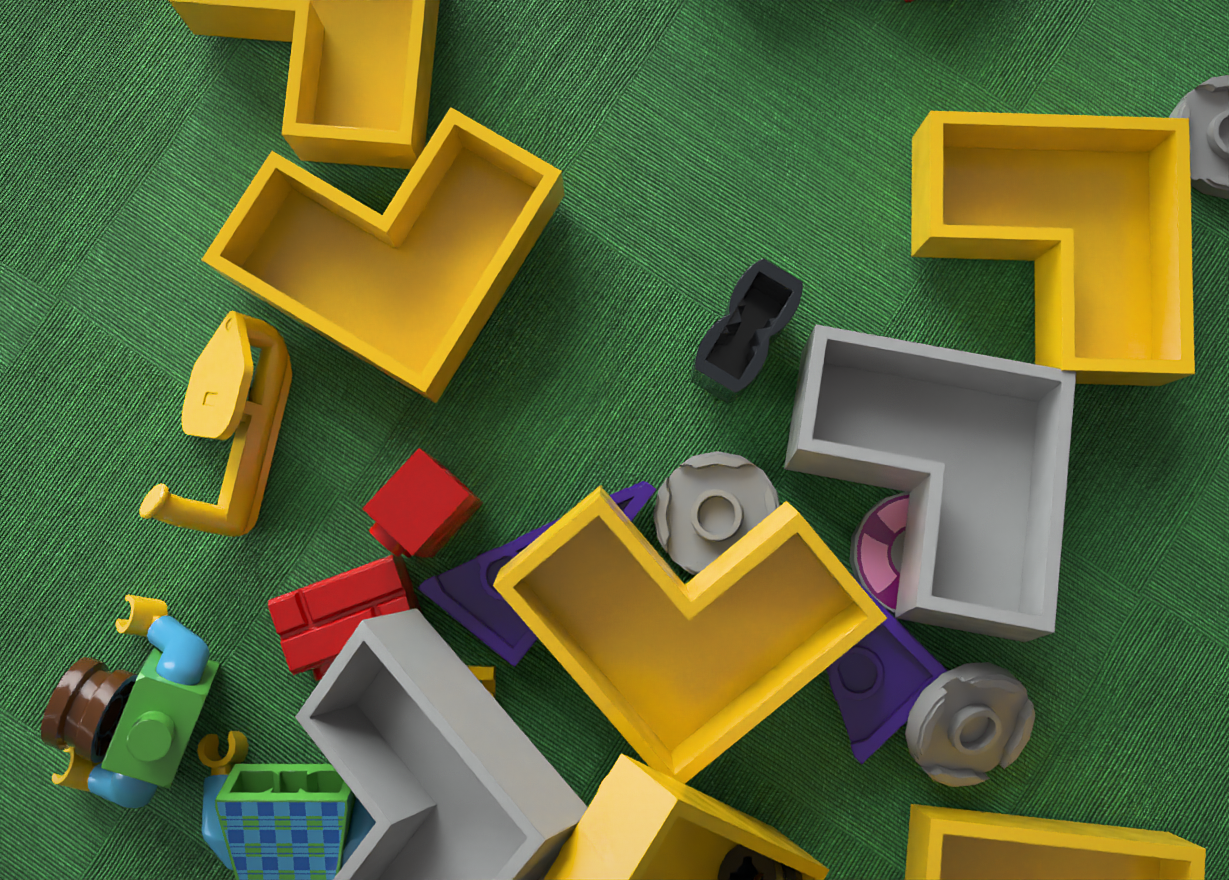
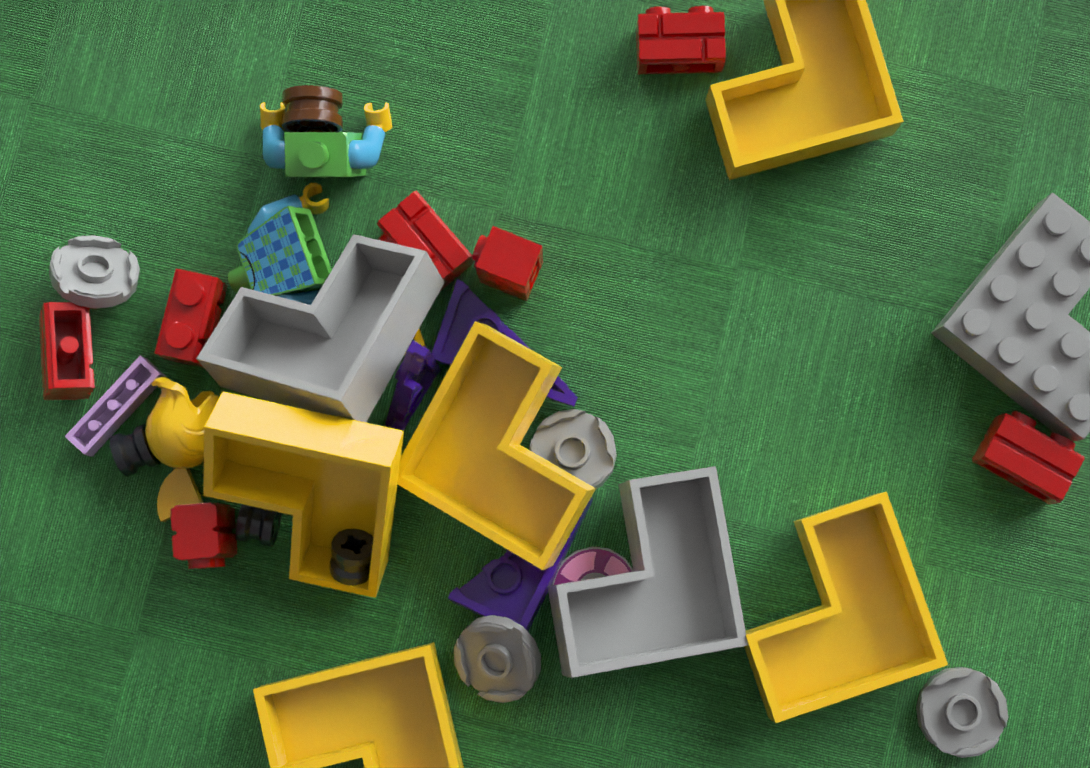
camera: 75 degrees right, 0 degrees up
yellow piece [140,310,292,537] -> none
yellow piece [201,107,565,403] -> none
black brick [690,259,803,404] -> none
none -> dark purple wing [384,340,441,431]
none -> red brick [636,6,726,74]

